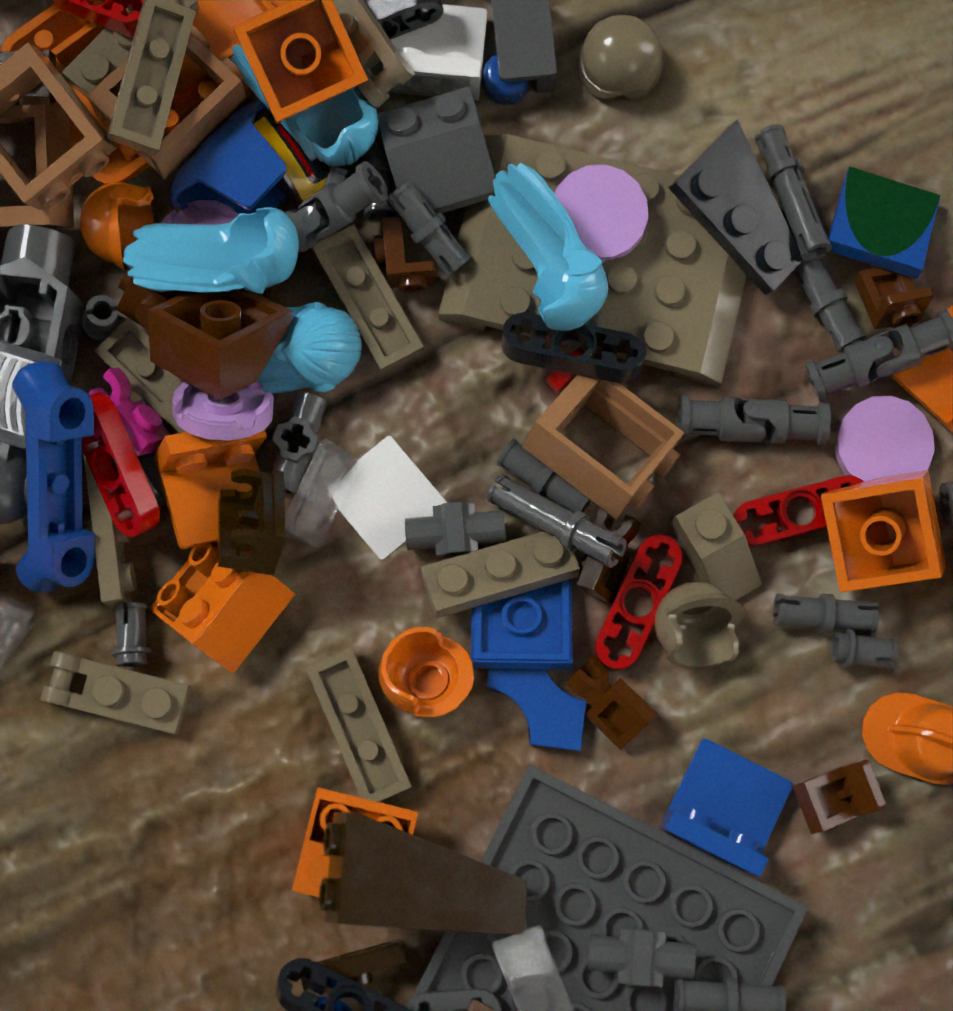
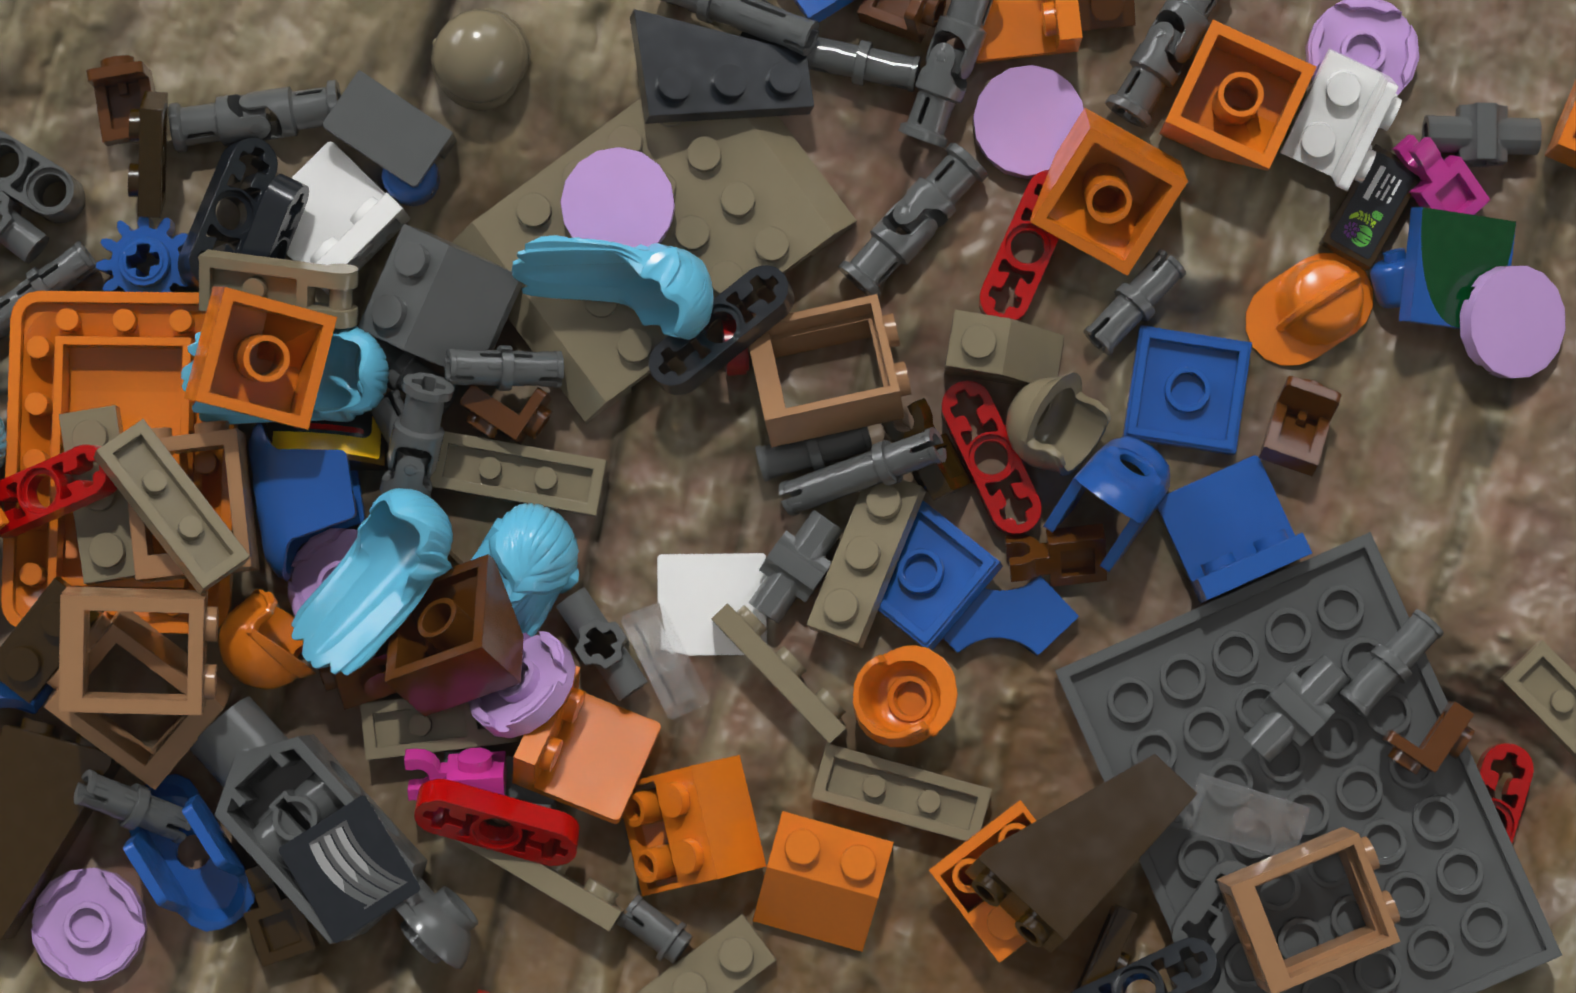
camera: 40 degrees left, 5 degrees up
blue plate [12,361,95,593] -> none
dark grey pin [81,295,121,341] -> none
dark brown hinge [218,469,286,576] -> none
dark grey pin [831,629,899,671] -> none
none -> dark tan plate [711,603,846,744]
none -> orange slope [753,811,894,952]
none -> blue piece [1043,436,1170,572]
none -> blue tile [1122,325,1252,456]

